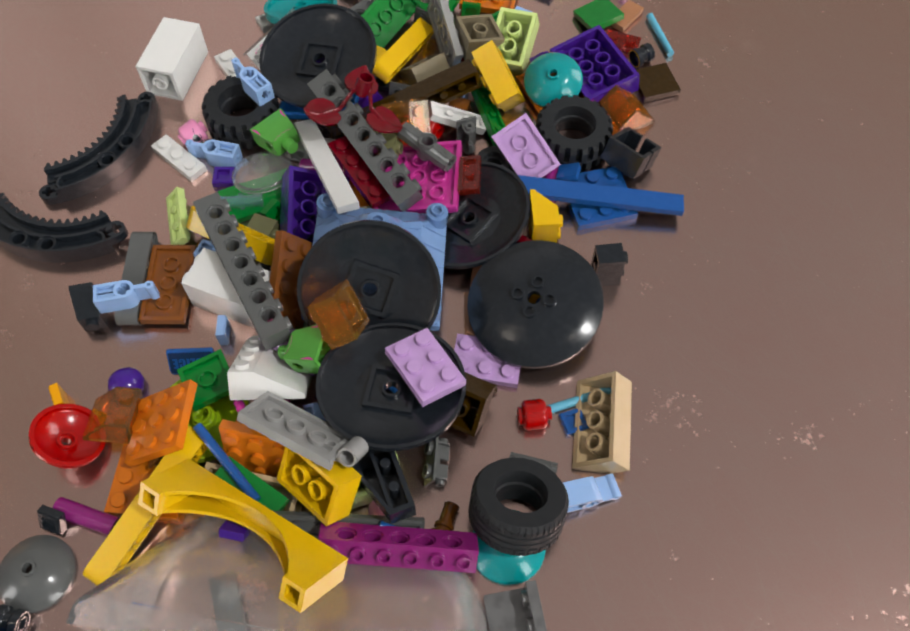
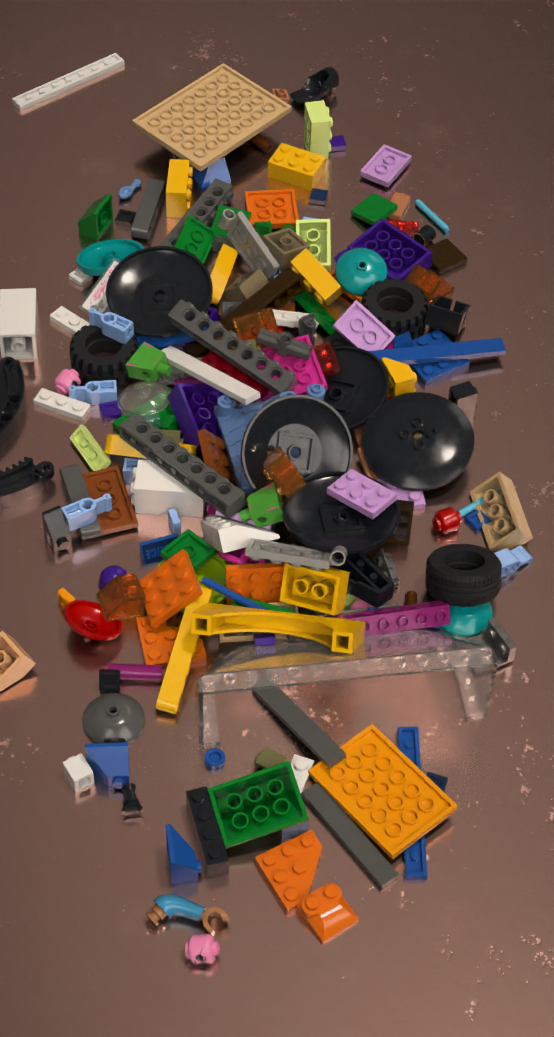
camera: 20 degrees left, 10 degrees down
dark red plant [303,65,403,133] -> none

